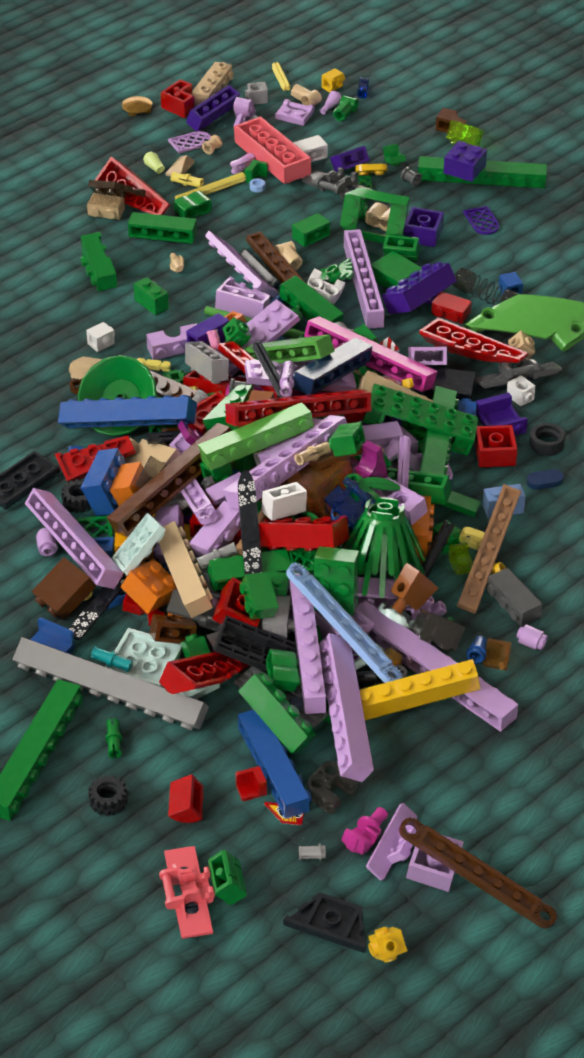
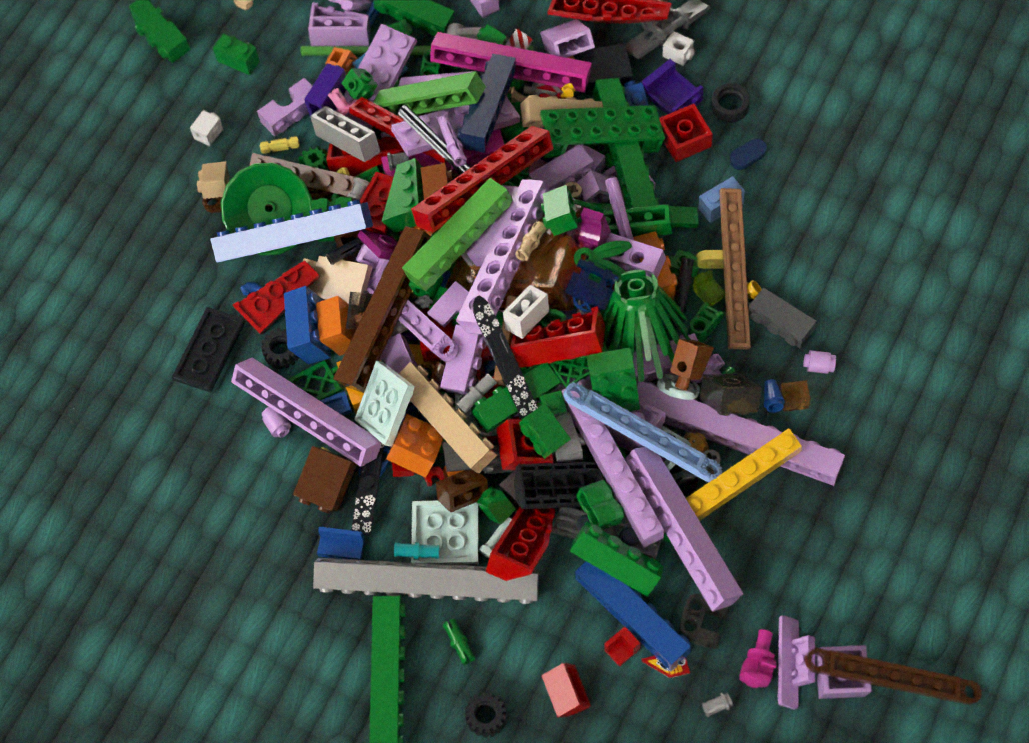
camera: 15 degrees left, 20 degrees up
none -> green piece [689,302,725,342]

